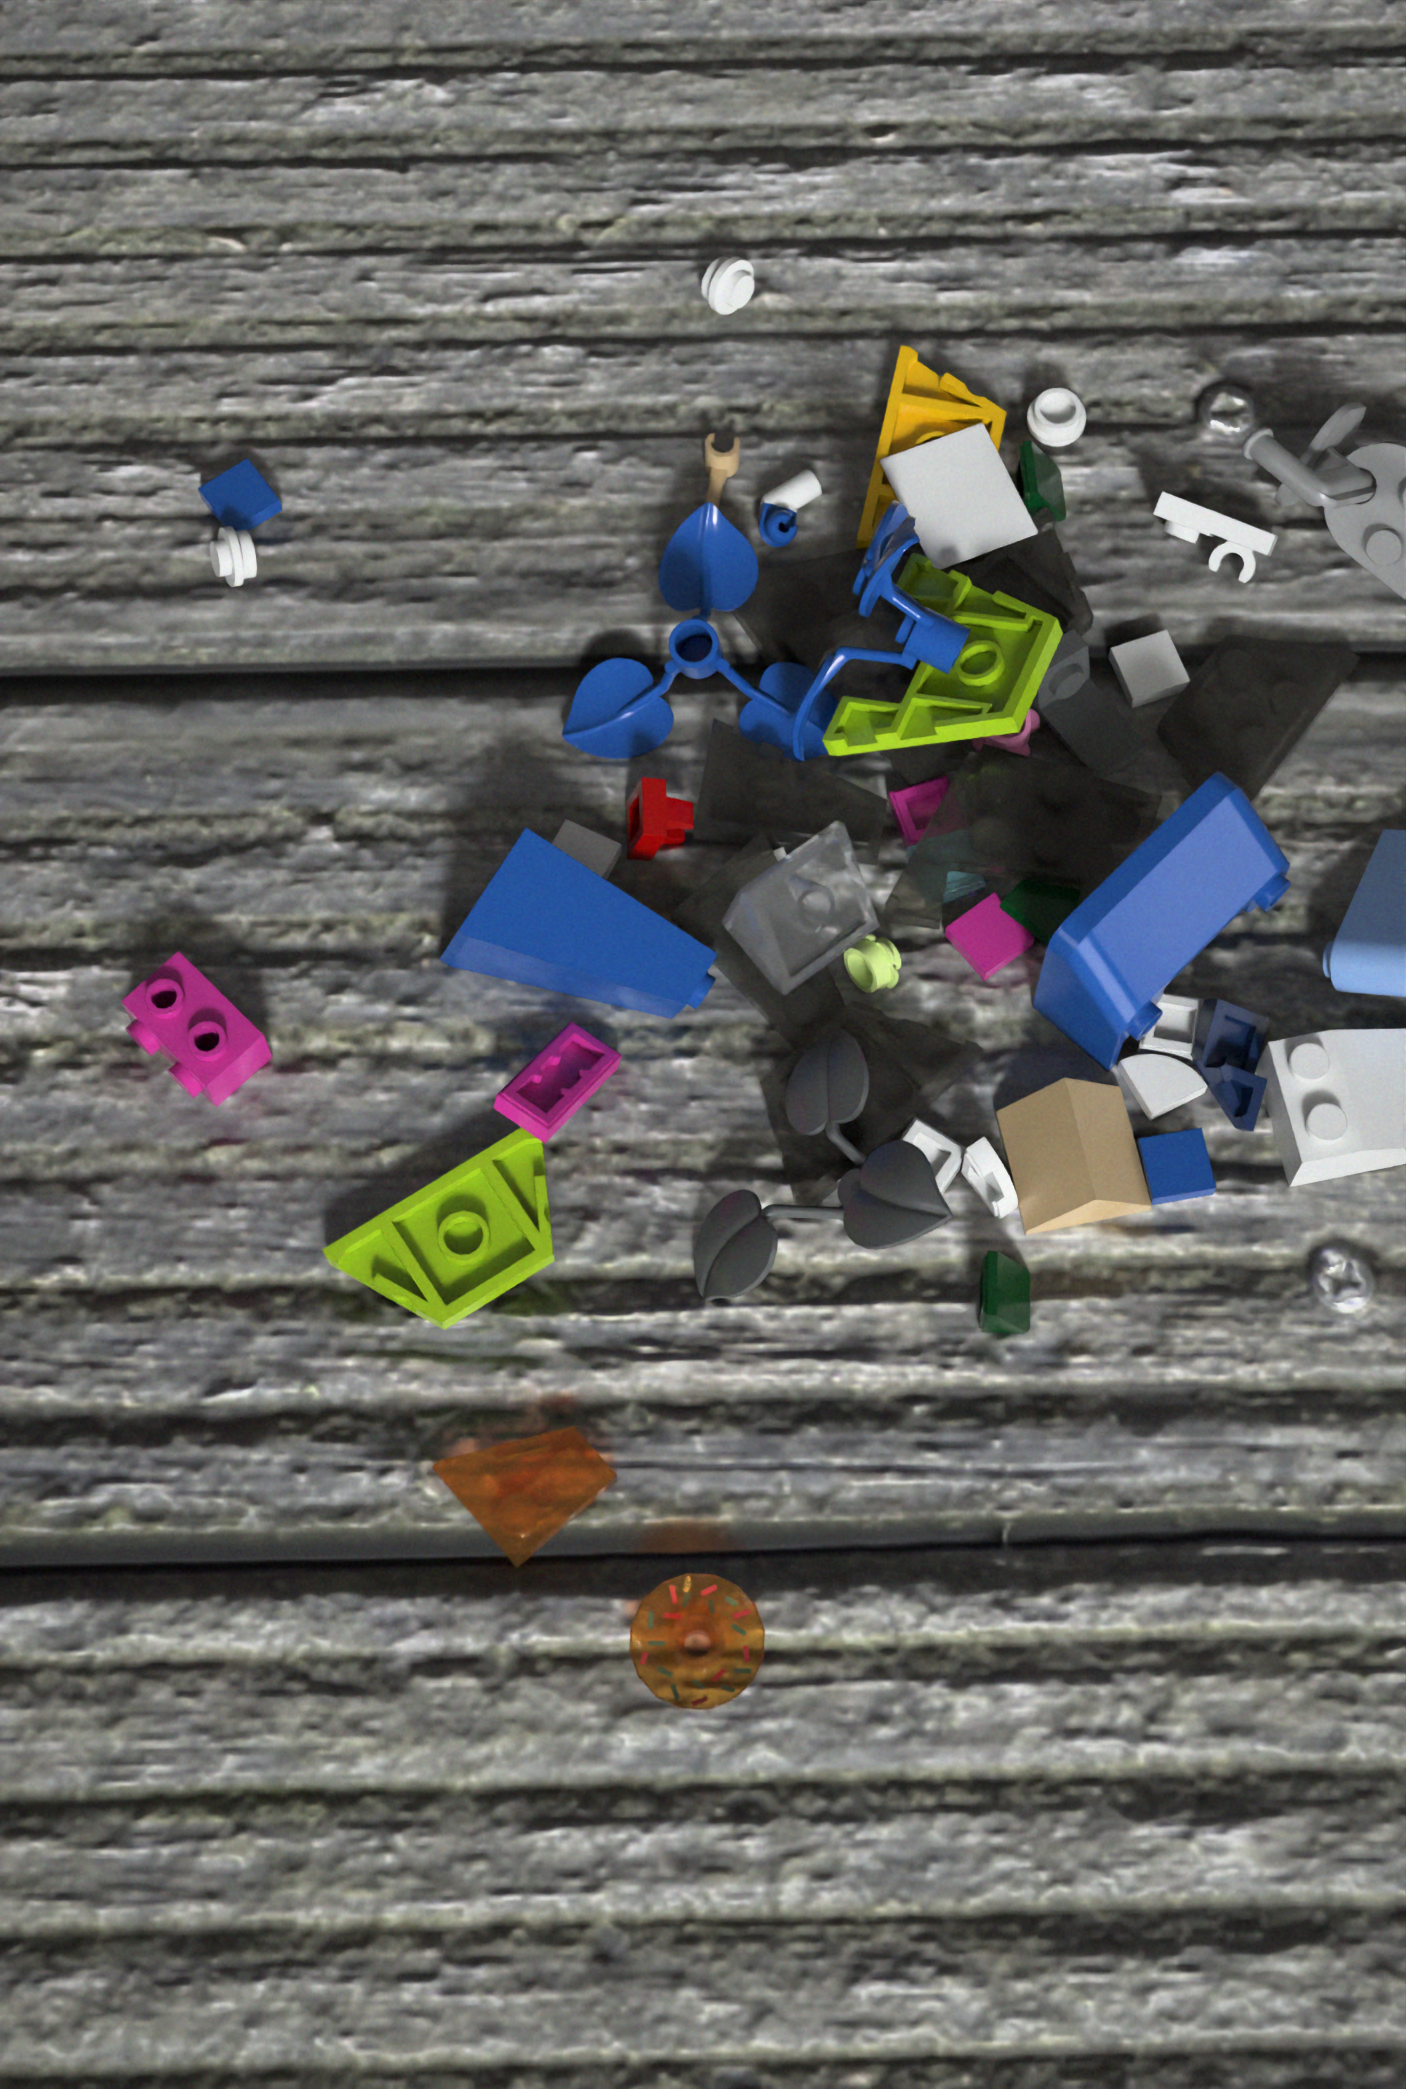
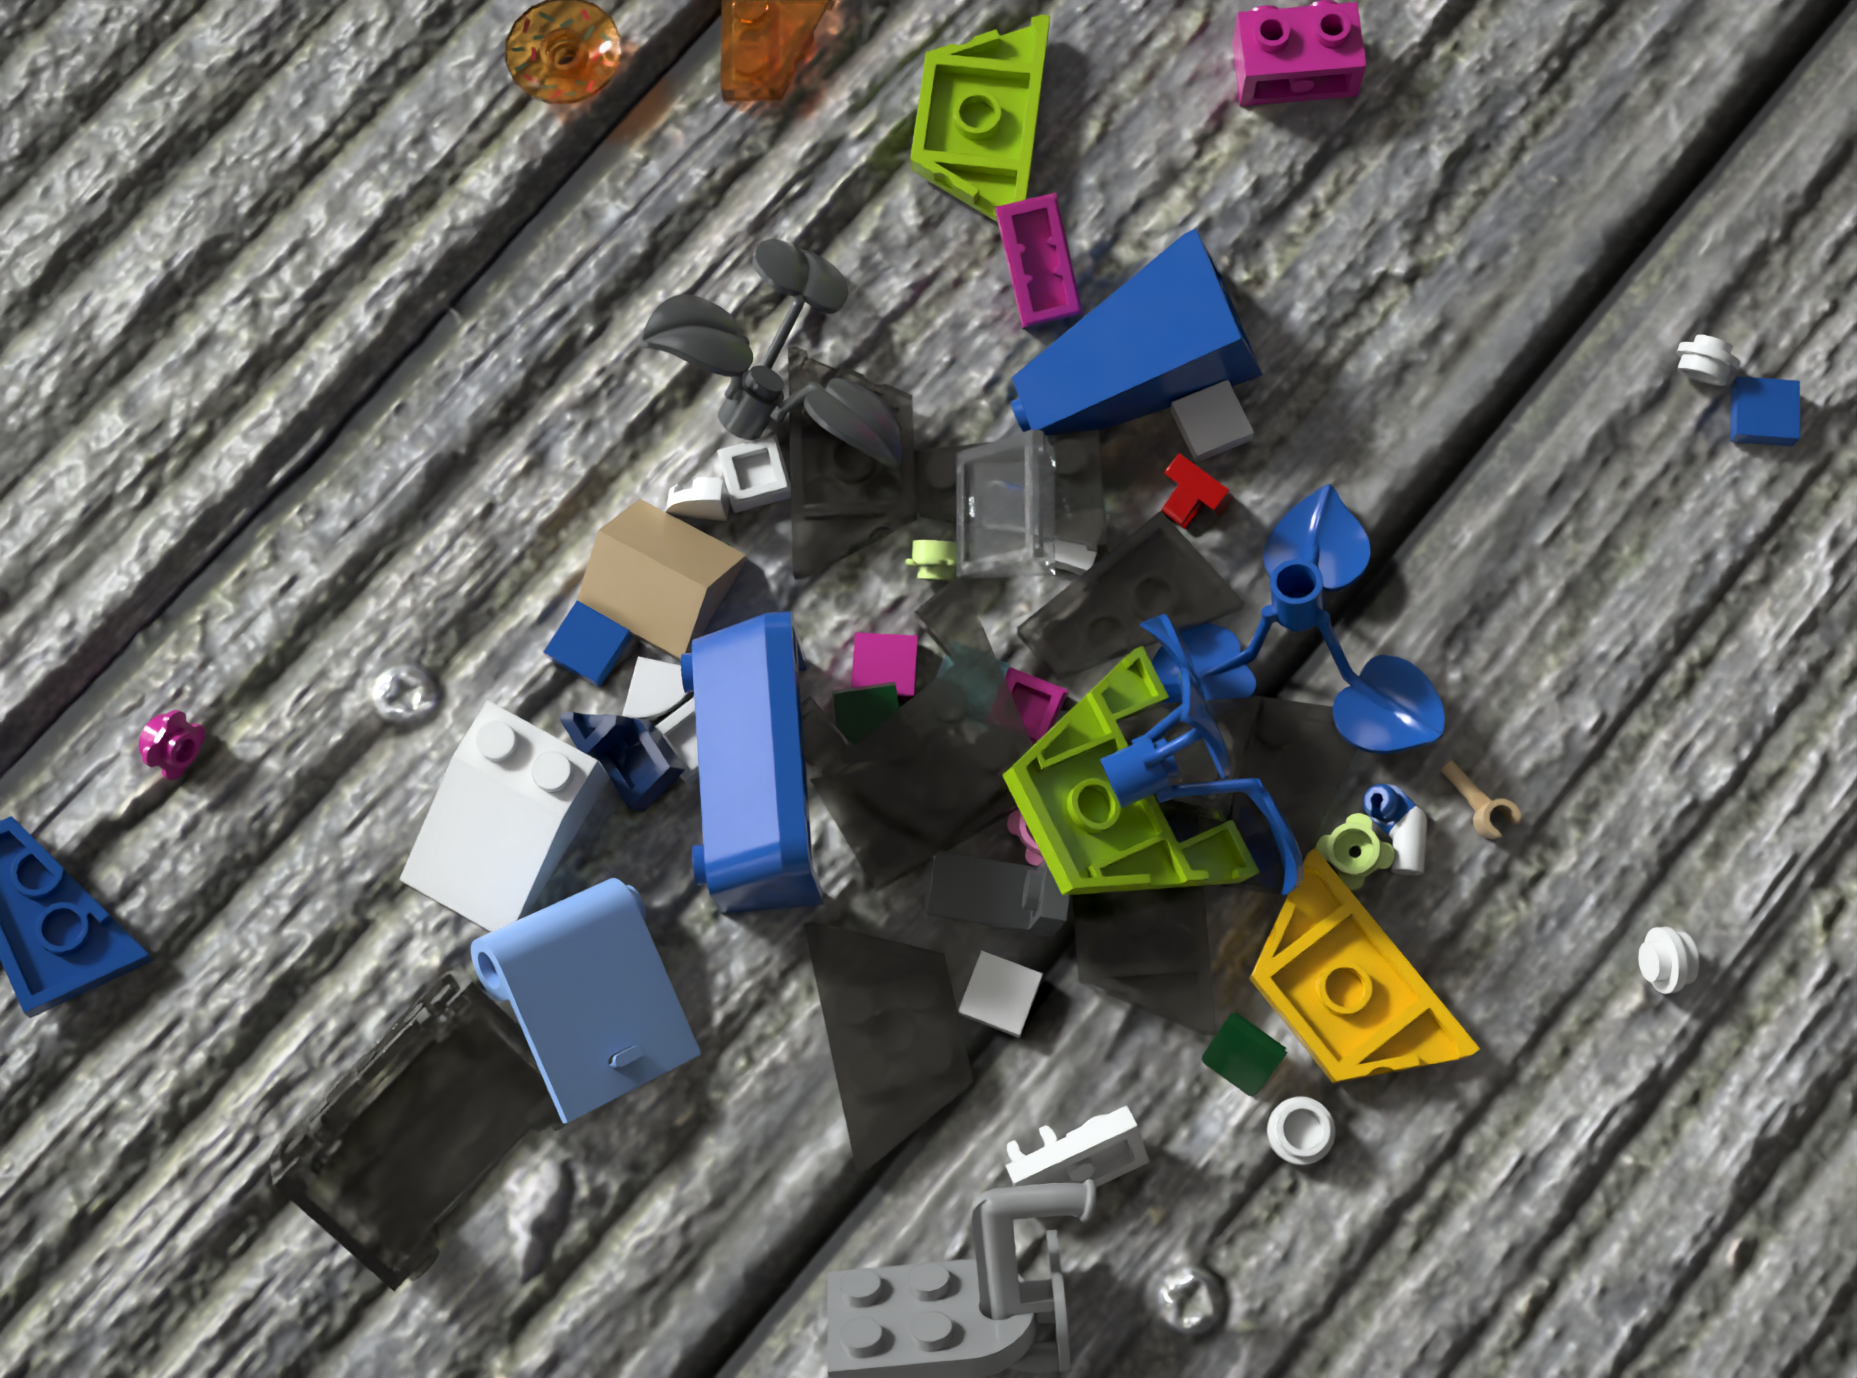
camera: 135 degrees right, 5 degrees up
white sticker [880,423,1038,570] -> none
dark green slope [979,1251,1031,1334] -> none
none -> yellowish green plate [1316,813,1395,891]

